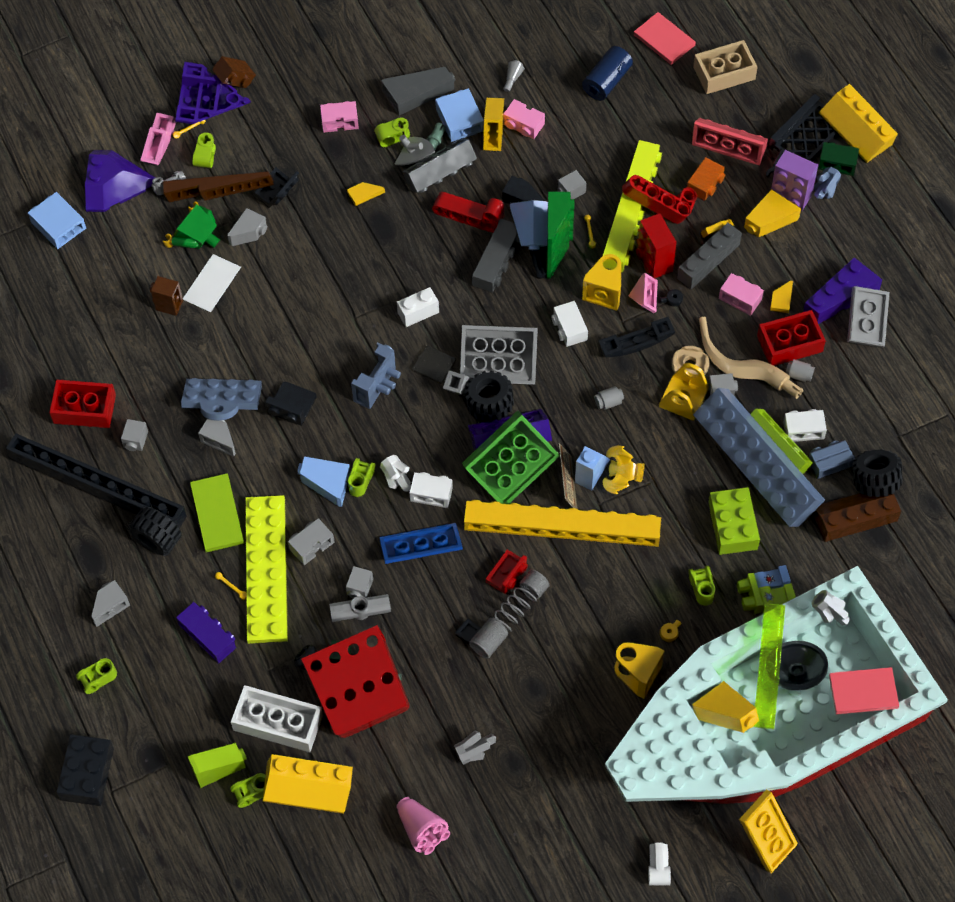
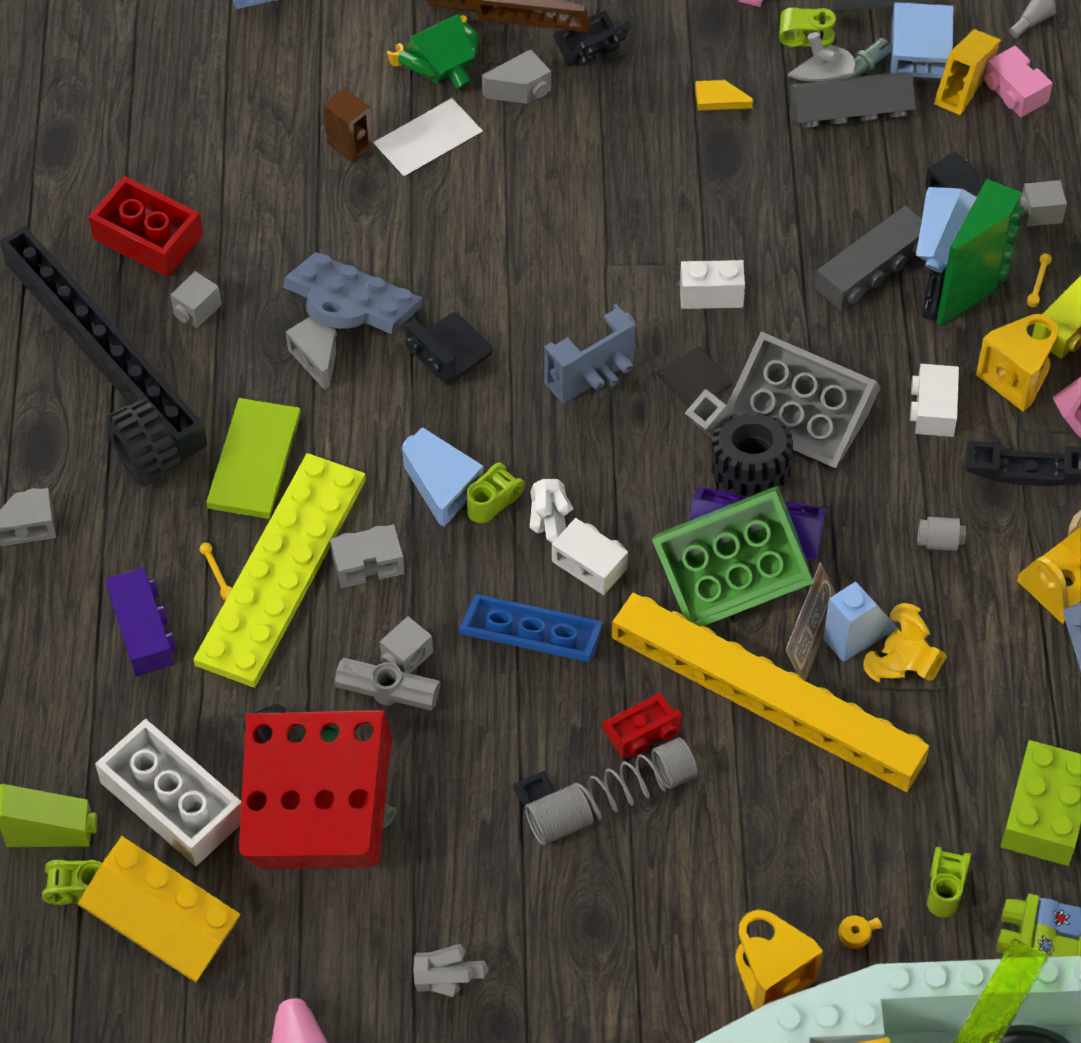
camera: 25 degrees right, 5 degrees down
red beam [432,192,504,233] -> none

